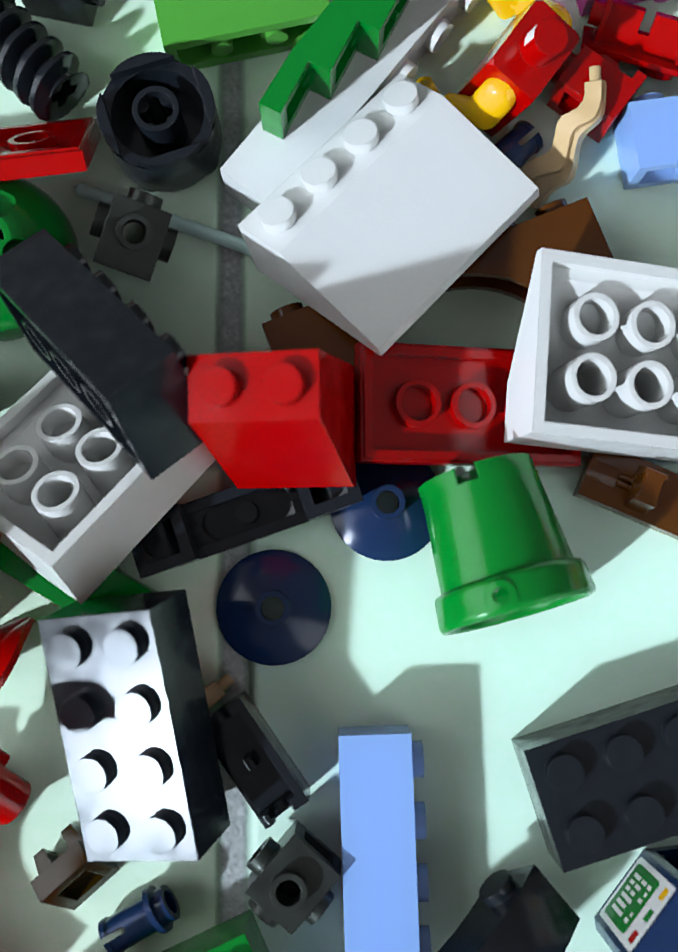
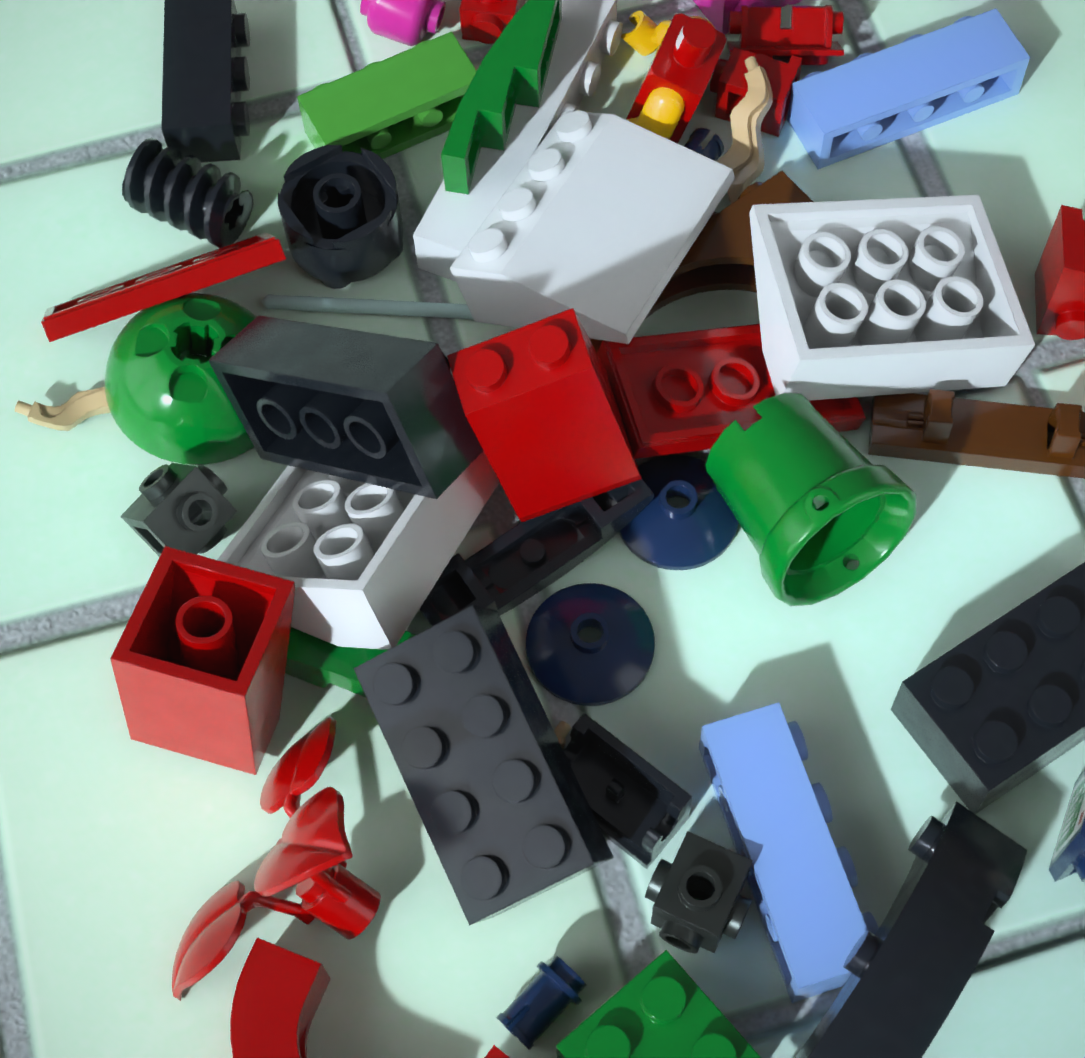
camera: 10 degrees left, 20 degrees down
dark brown tile [30,824,120,910] -> none
pearl dark grey brick [89,187,178,282] -> none

